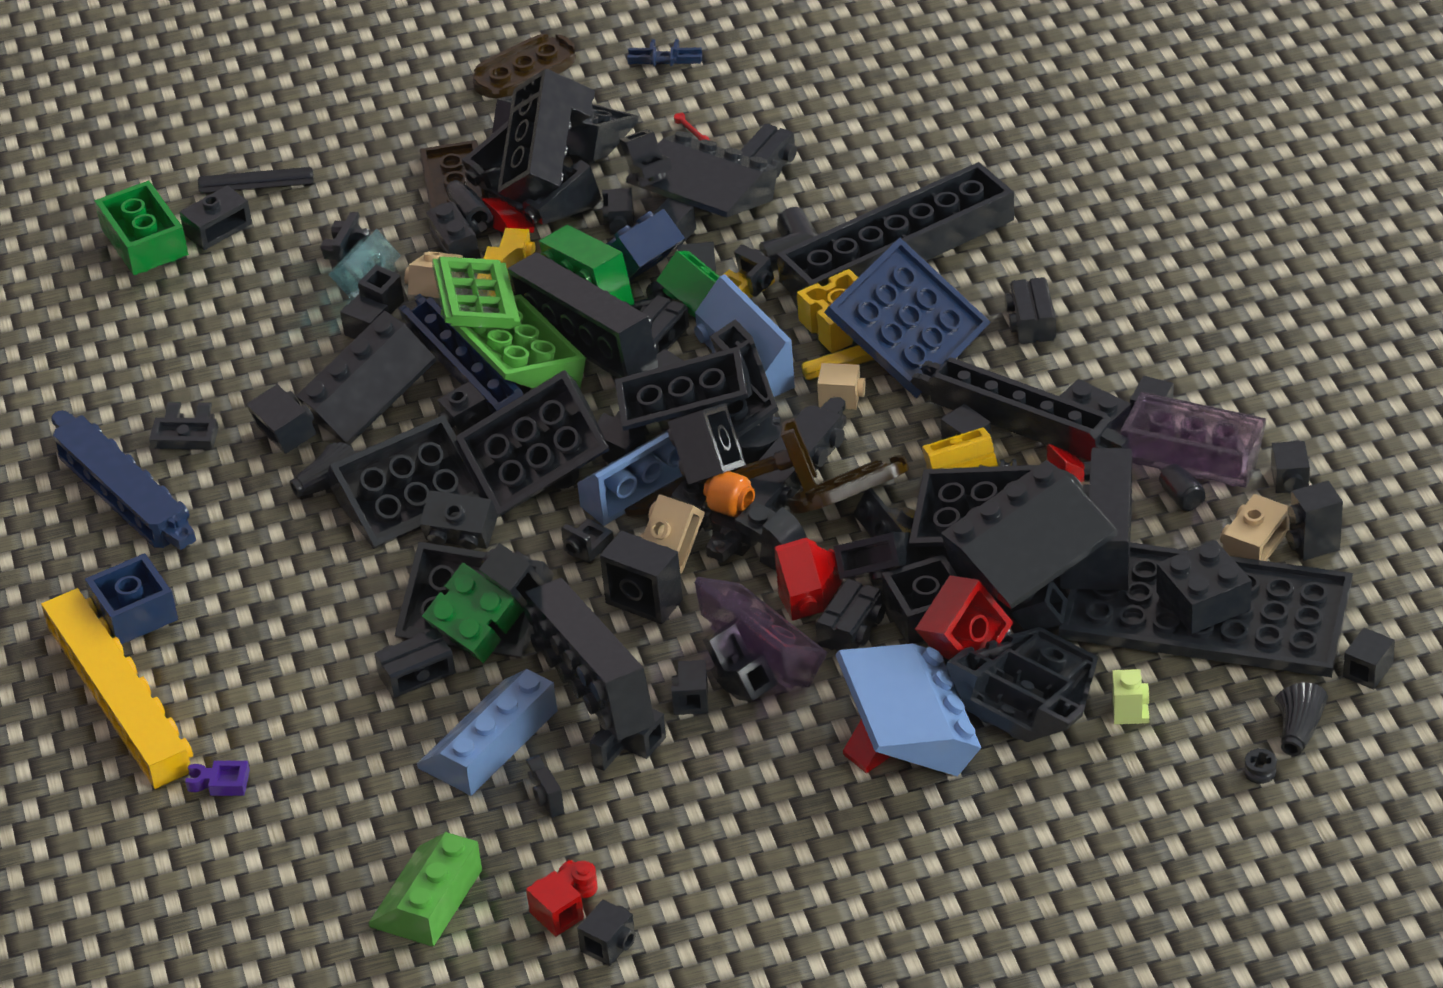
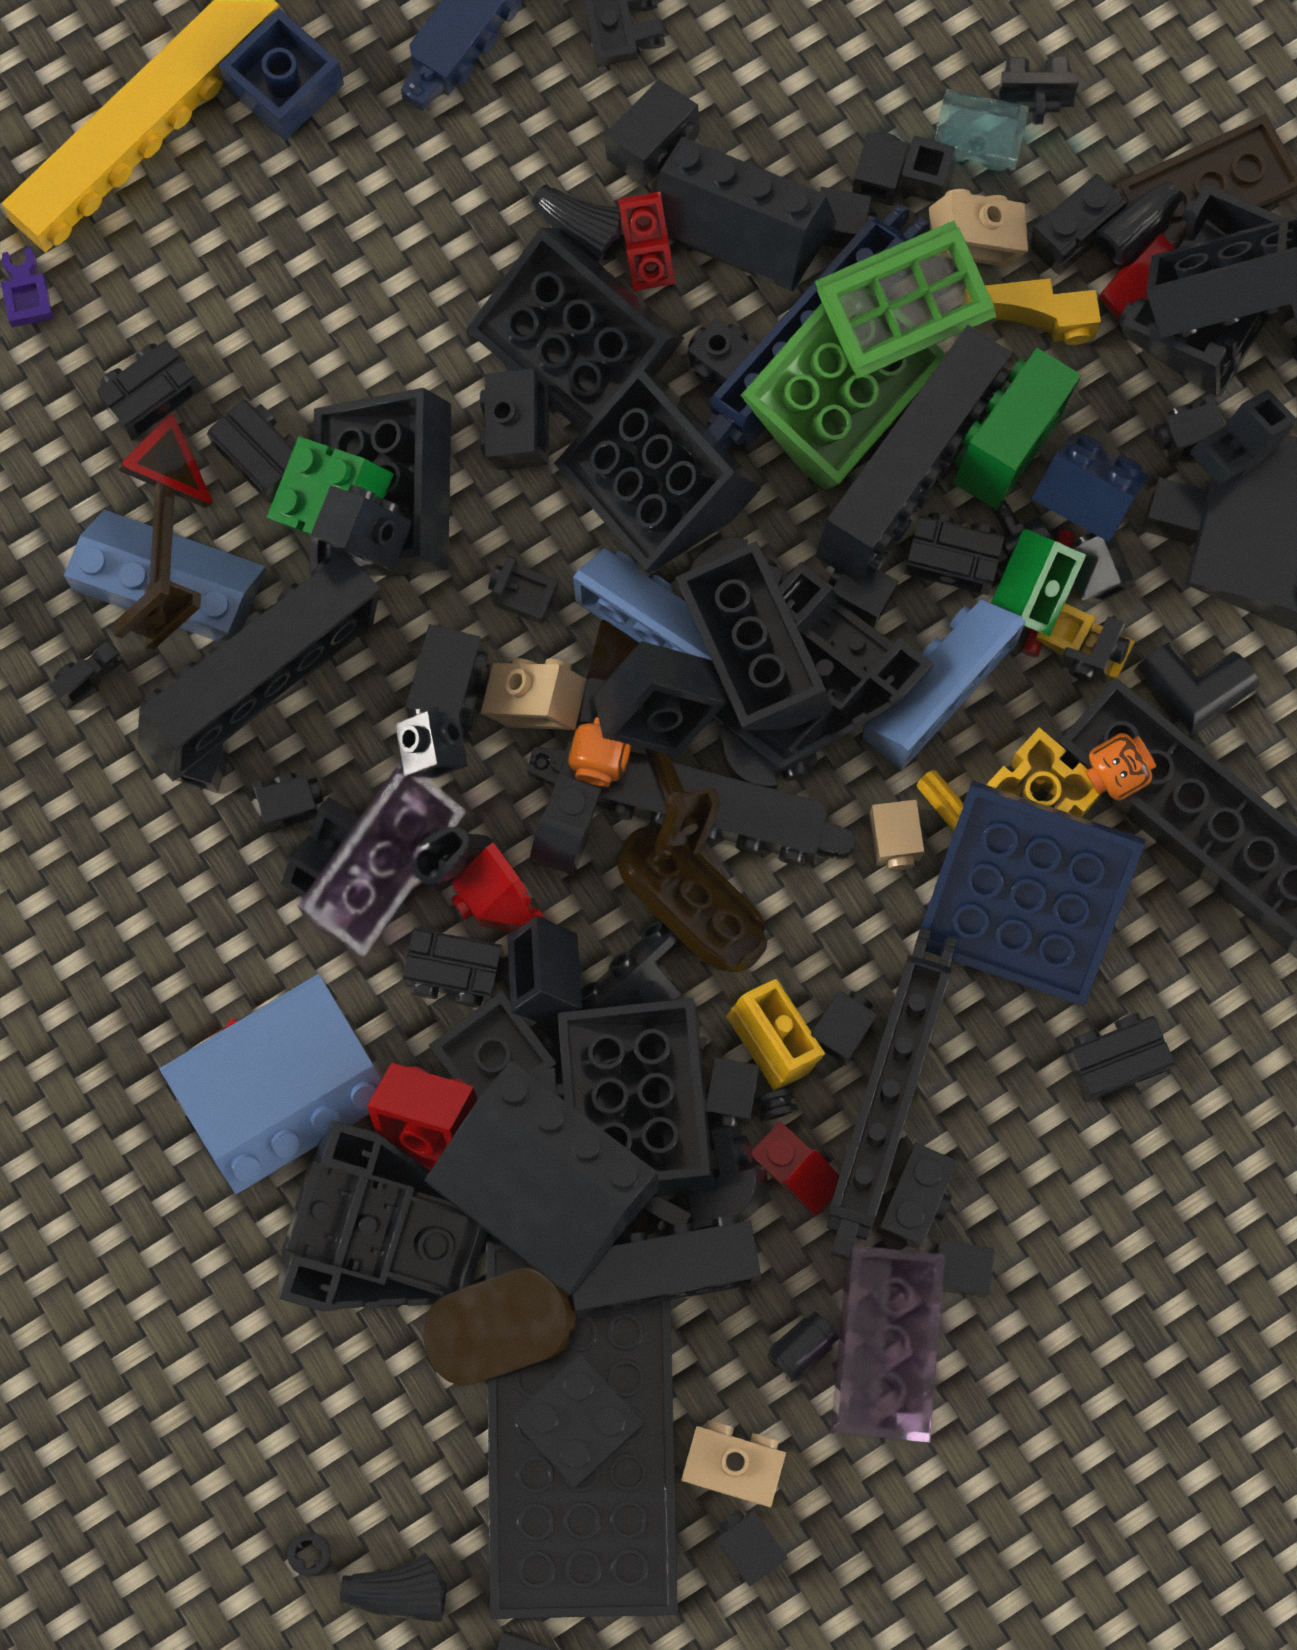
camera: 70 degrees right, 35 degrees up
yellowish green brick [1112,669,1149,724] -> none
black brick [1271,441,1310,493] -> none
none -> black brick [96,340,201,441]
none -> dark brown piece [114,414,213,651]
none -> black brick [395,706,468,778]
none -> black piece [411,826,493,885]
none -> dark brown tile [423,1266,576,1386]
none -> red slope [618,192,676,291]
none -> orange head [1085,733,1157,801]

